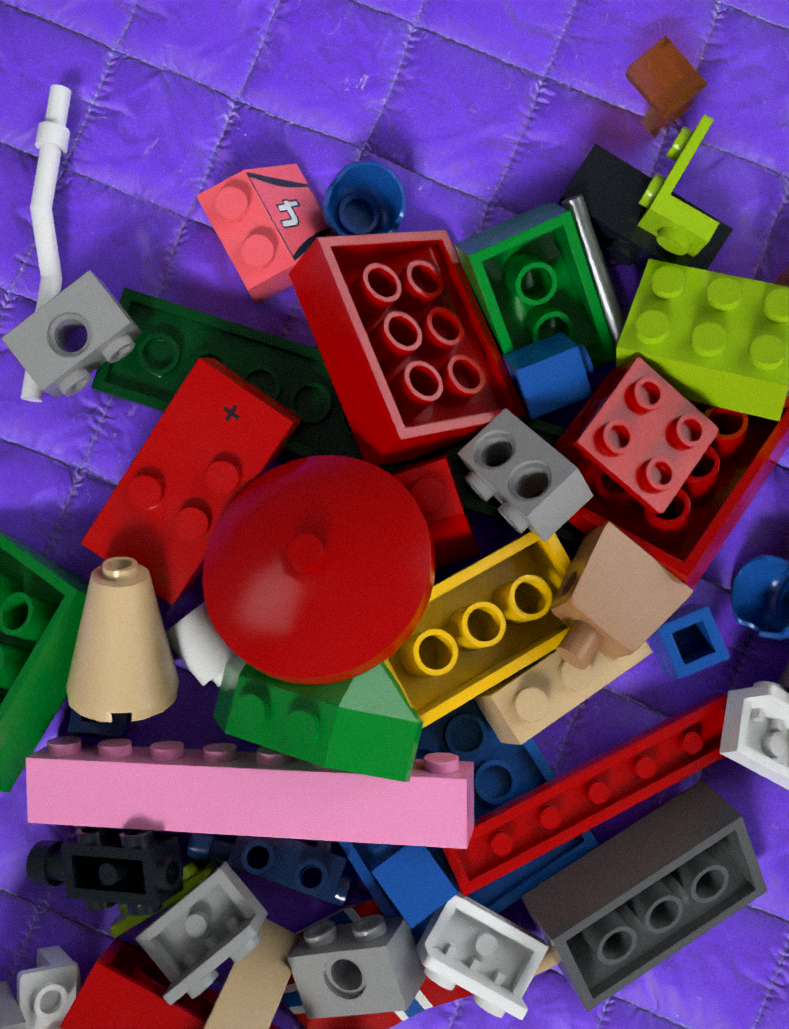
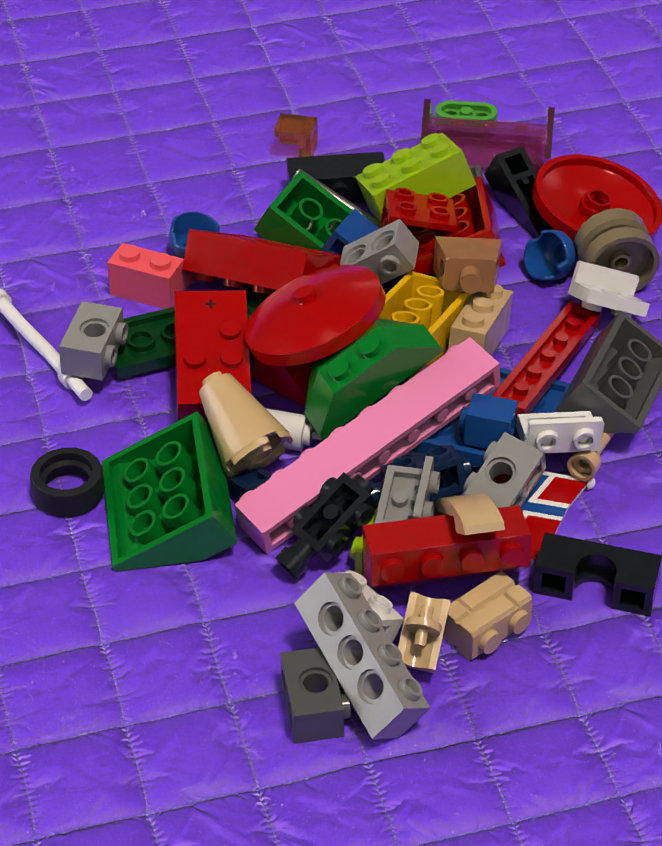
camera: 40 degrees left, 45 degrees down
lime bracket [637,114,720,258] -> none
blue brick [648,604,730,679] -> none

